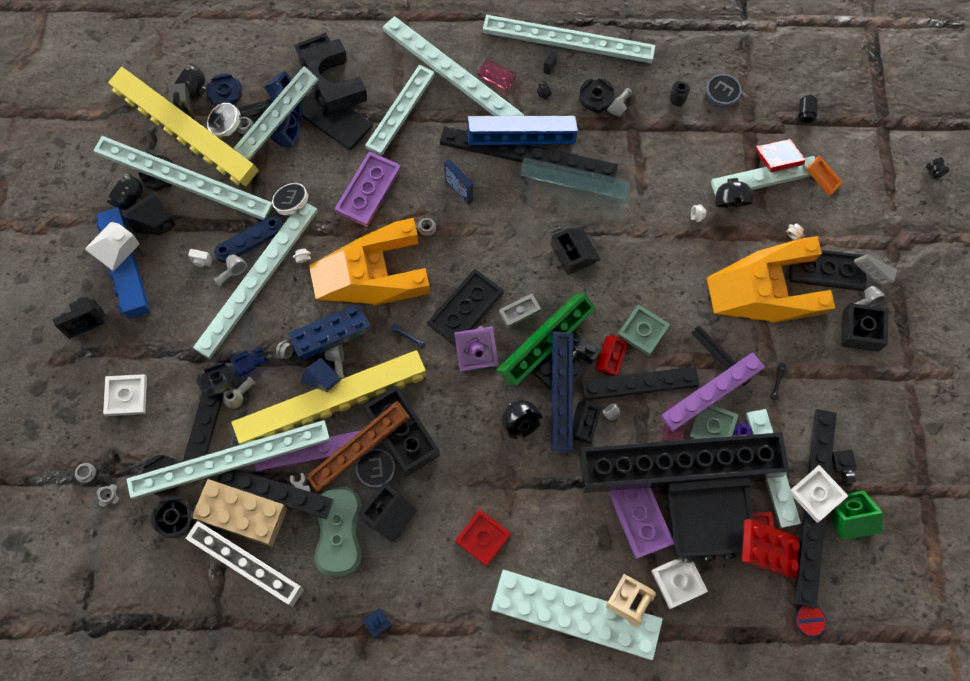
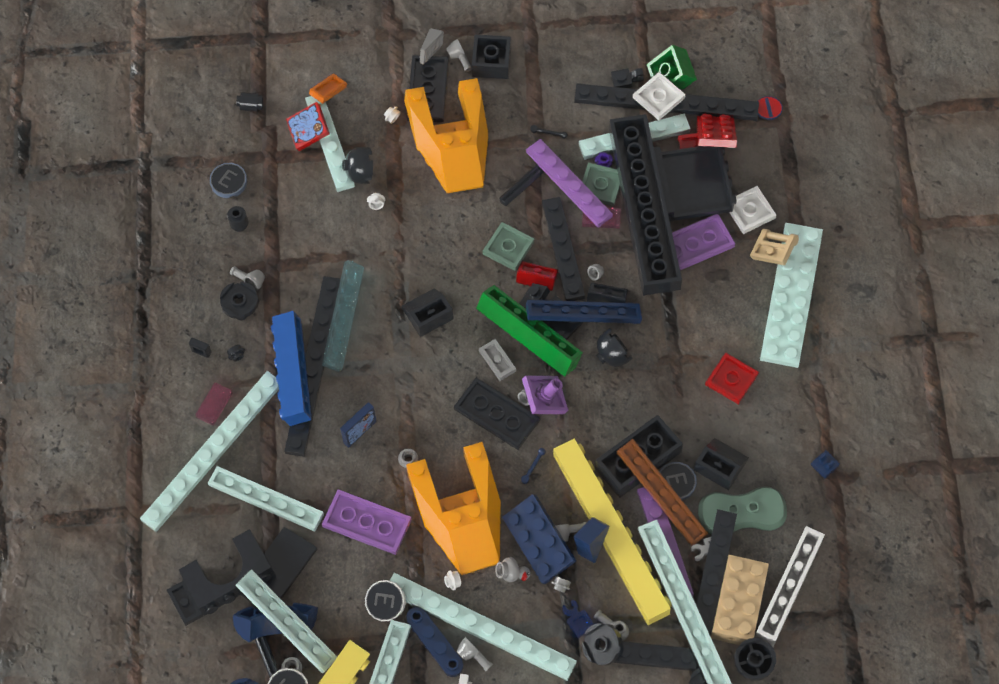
camera: 90 degrees left, 5 degrees down
light aqua plate [483,15,655,64] -> none
none -> light grey animal [495,557,530,582]

